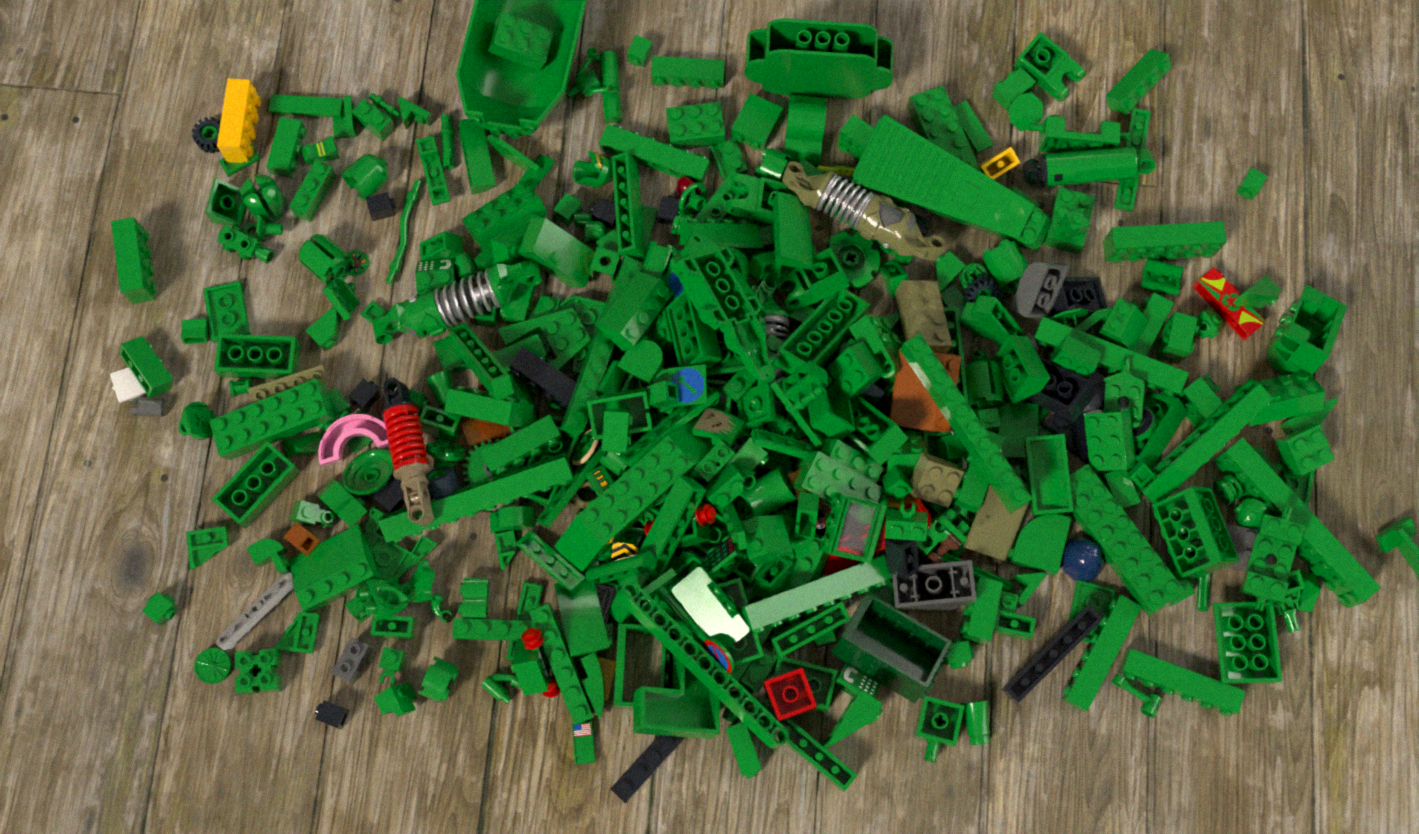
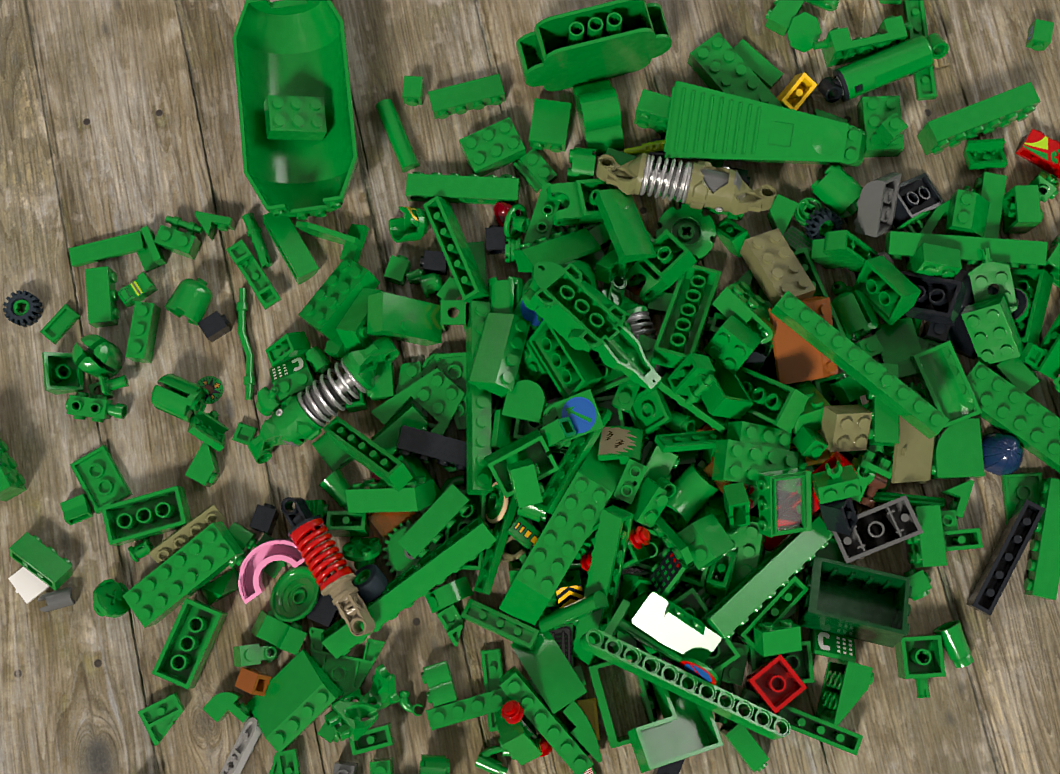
camera: 10 degrees left, 5 degrees up
yellow brick [217,79,261,163] -> none
green piece [567,47,619,98] -> none
none -> green piece [256,386,281,416]
none -> green brick [754,619,802,657]

